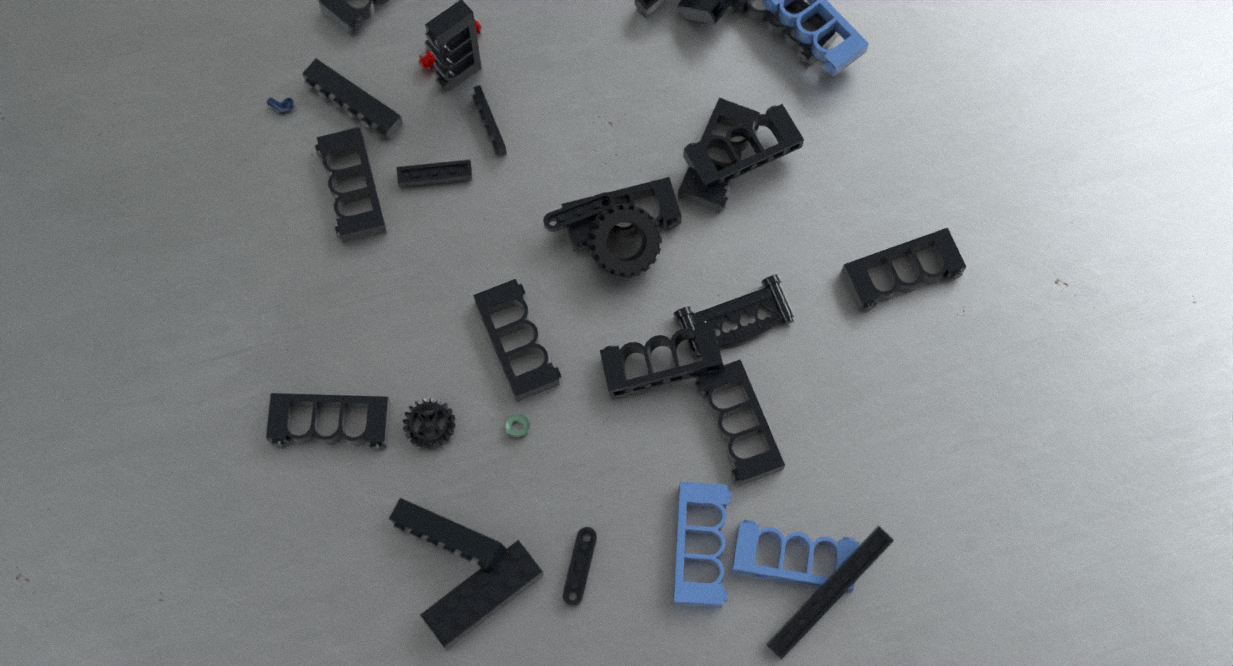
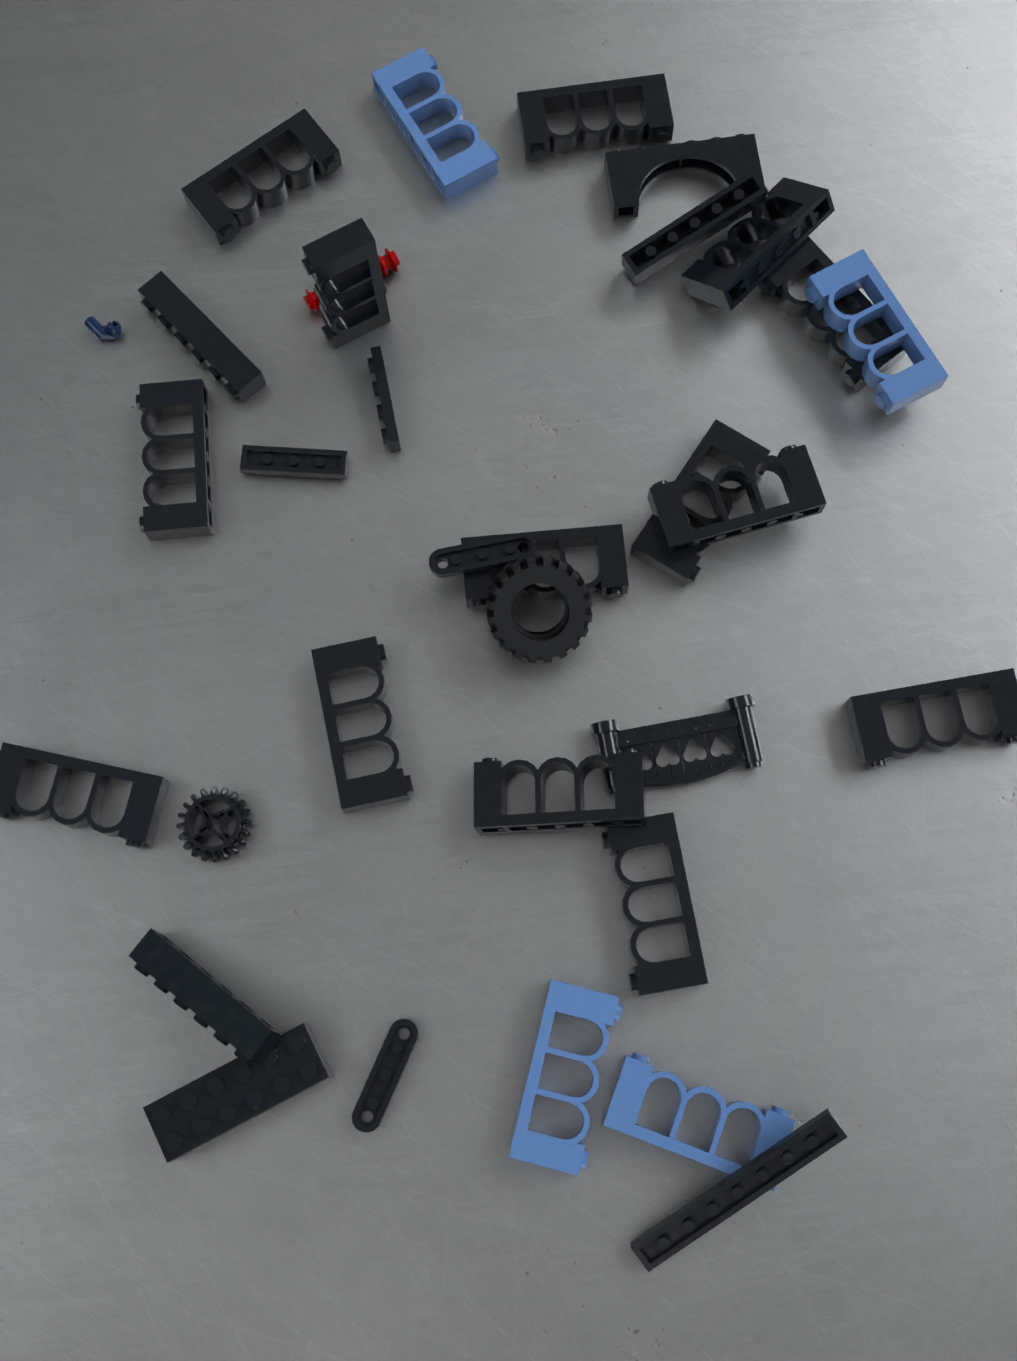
camera: 15 degrees right, 5 degrees up
sand green piece [505,414,530,437] -> none

